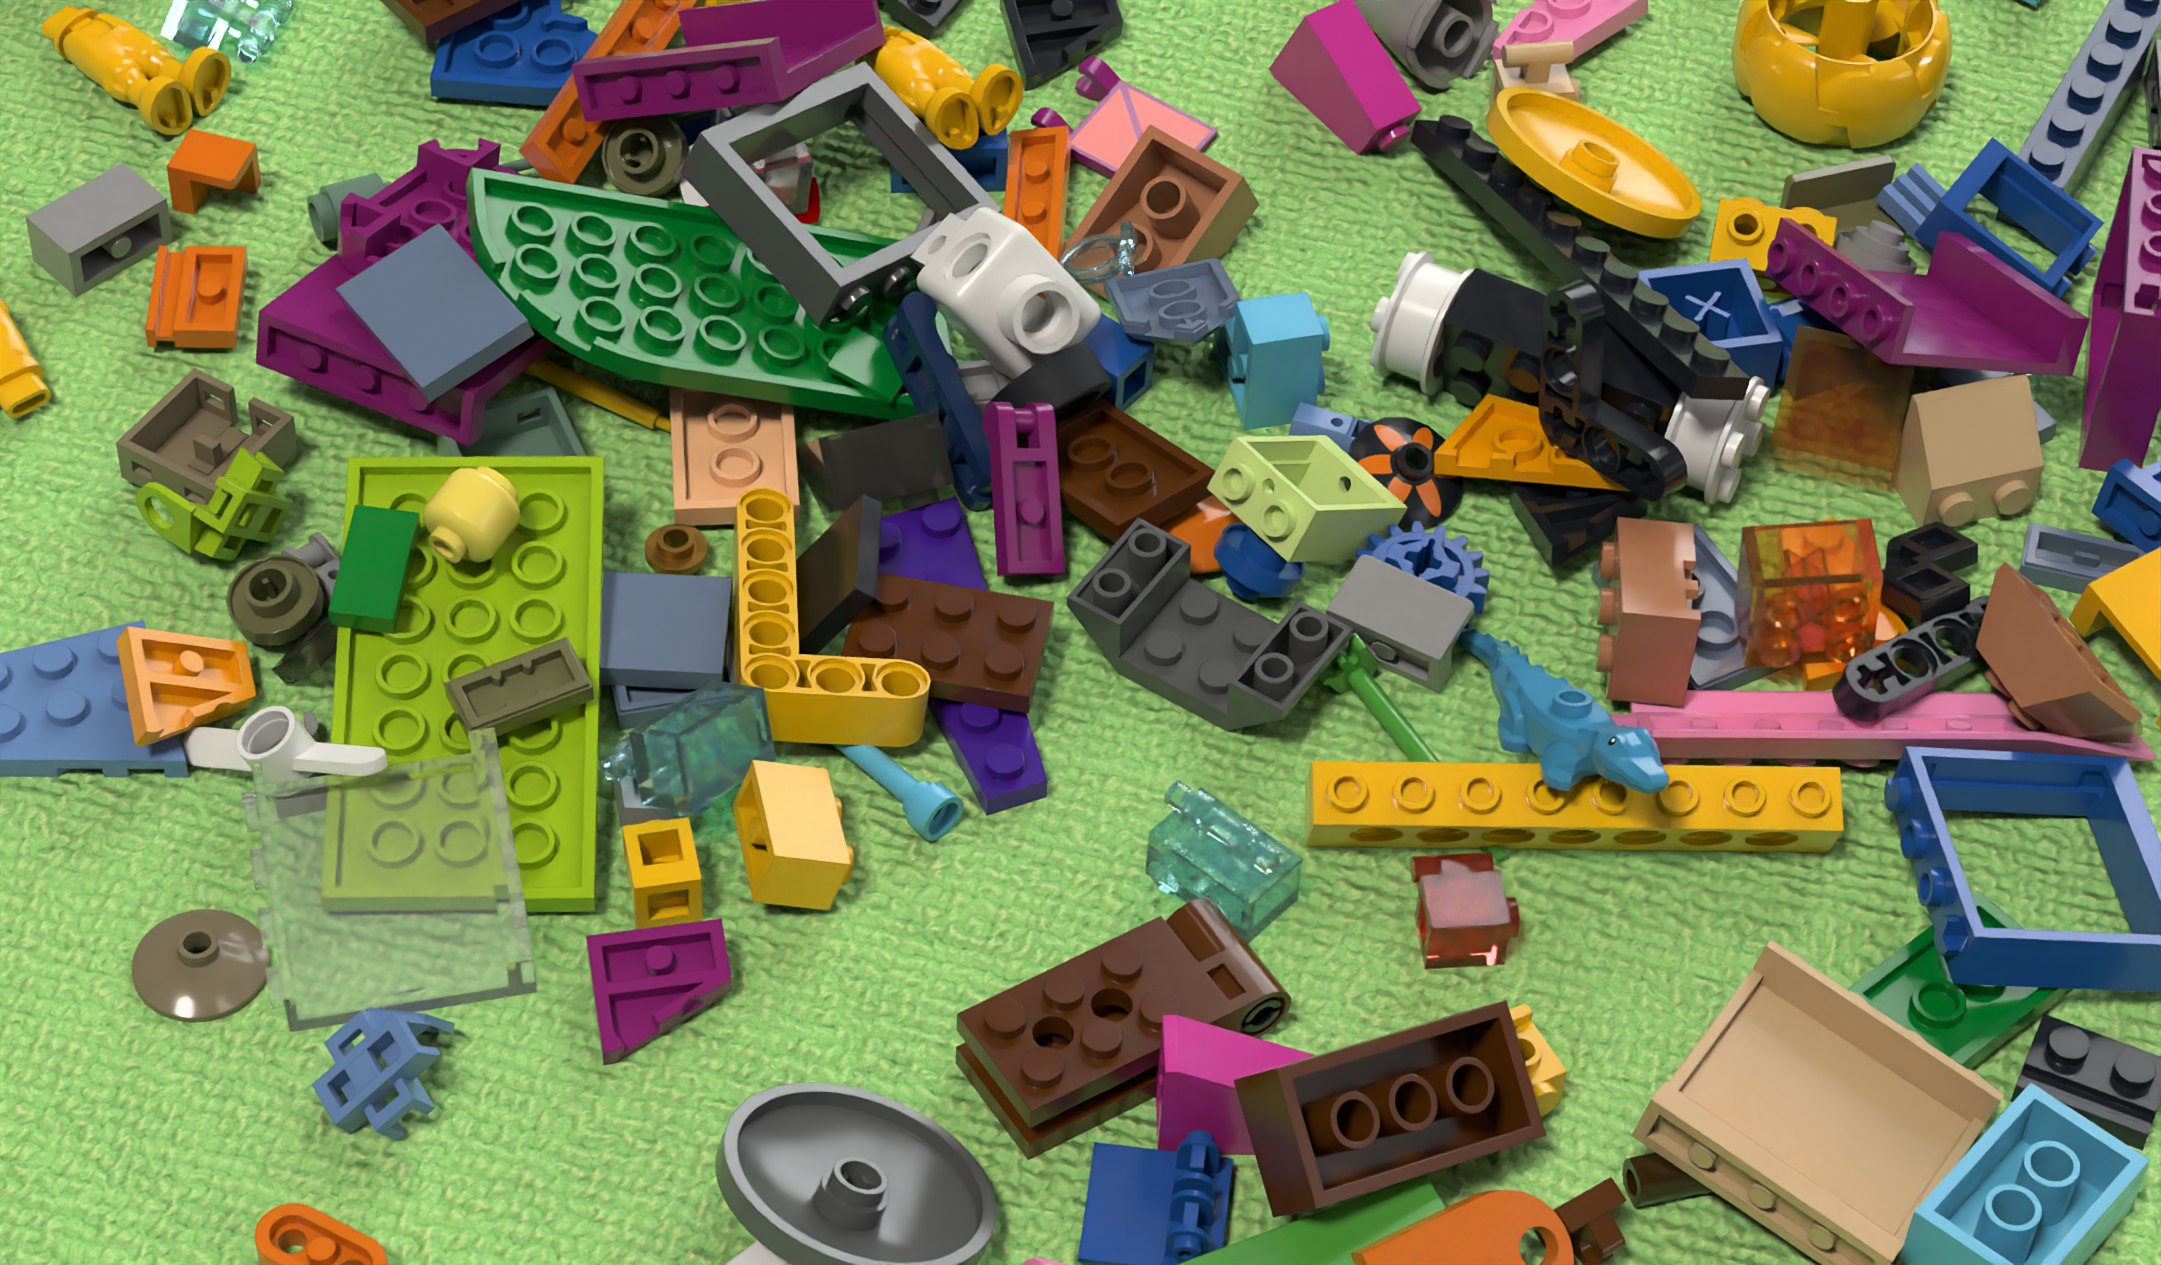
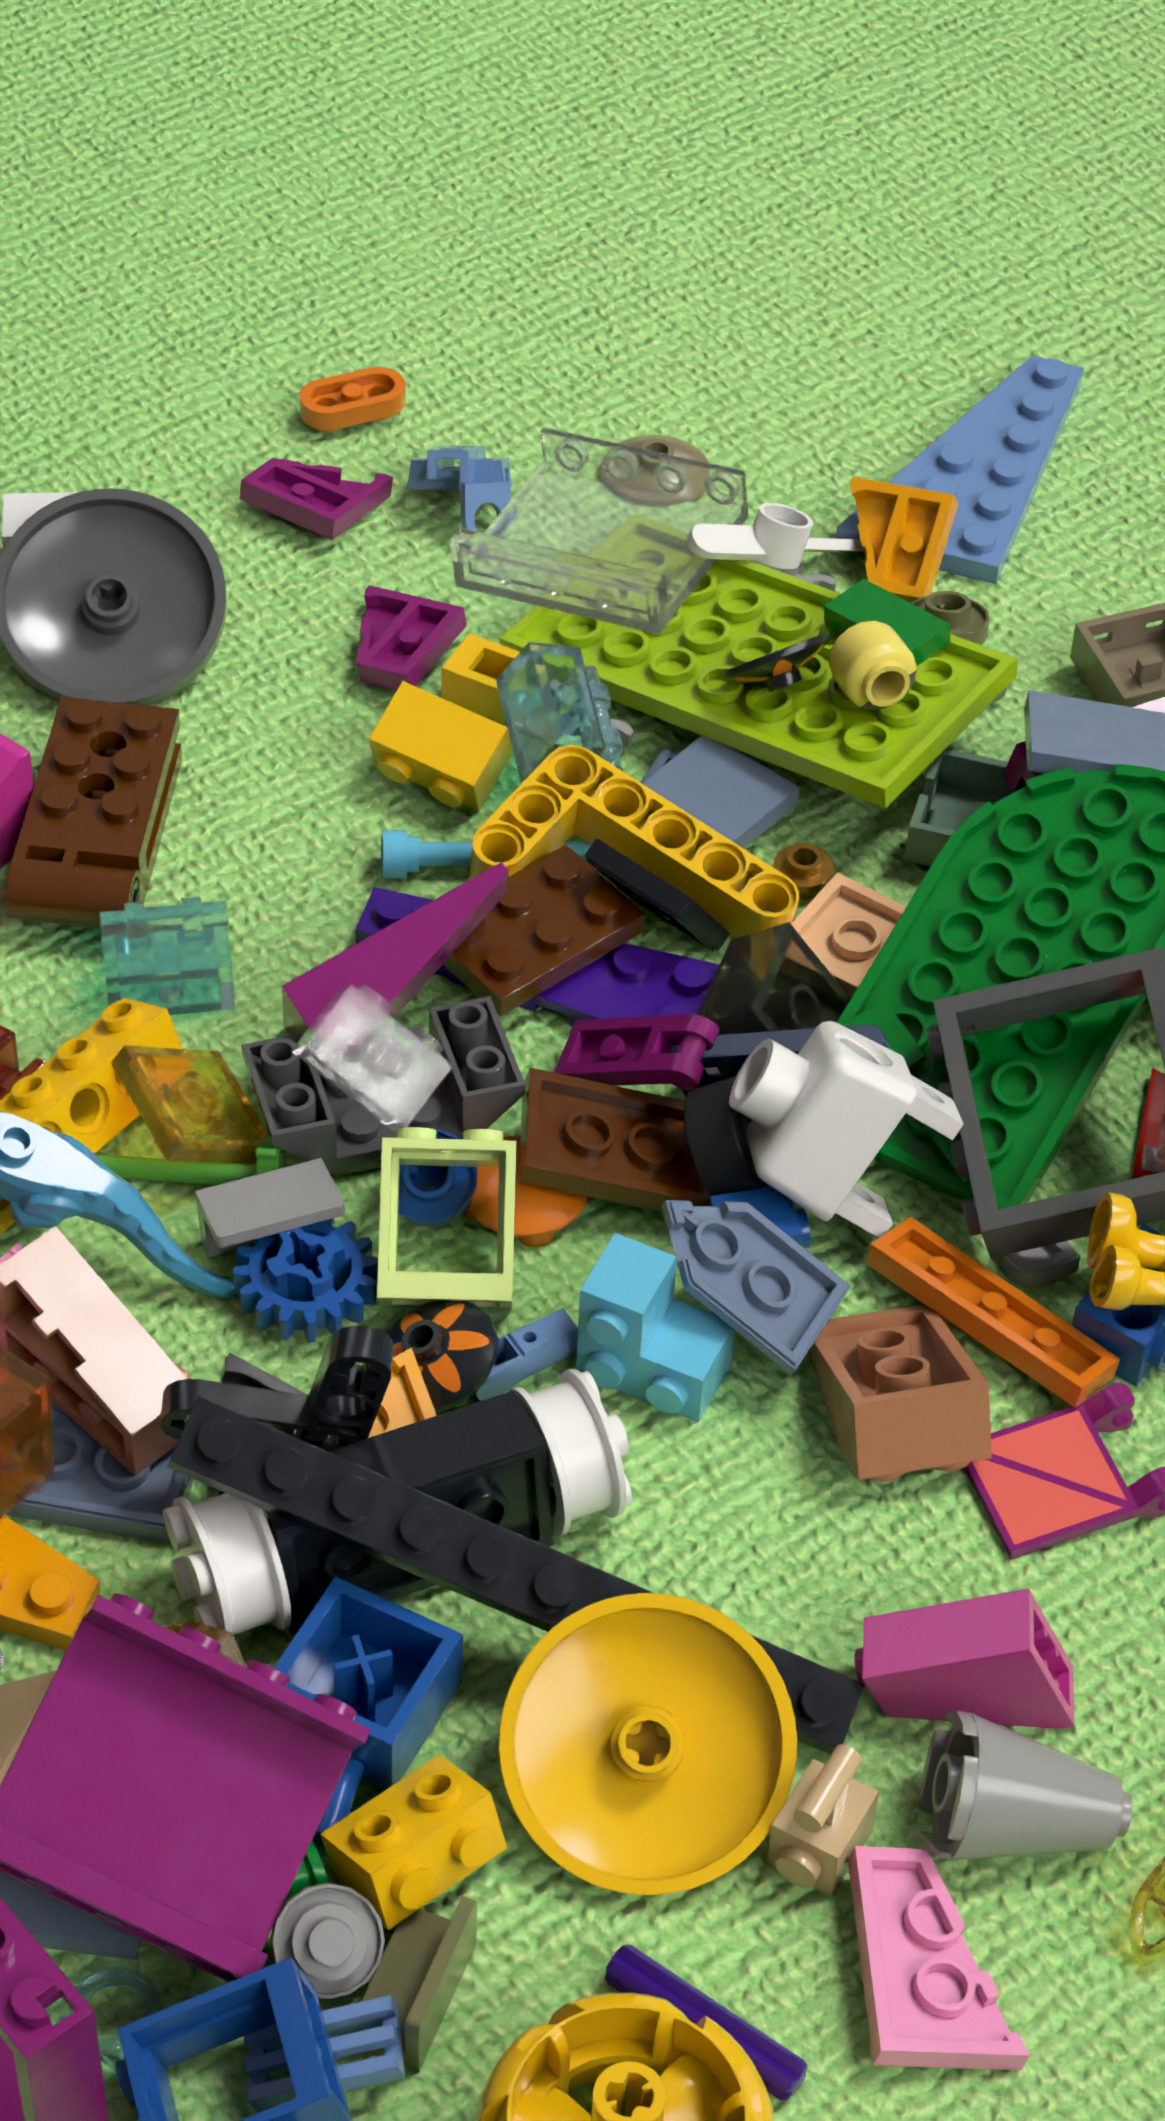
camera: 130 degrees right, 0 degrees up
lime piece [135,447,293,562] -> none
olive plate [444,637,594,746] -> none
clear light blue piece [1059,221,1138,286] -> none
none -> clear yellow plate [111,1045,269,1164]
none -> magenta wing [239,458,393,540]
none -> magenta wedge [282,862,509,1069]
none -> clear brick [291,985,453,1131]
none -> dark purple axle [605,1944,807,2101]
none -> black dish [719,632,831,692]

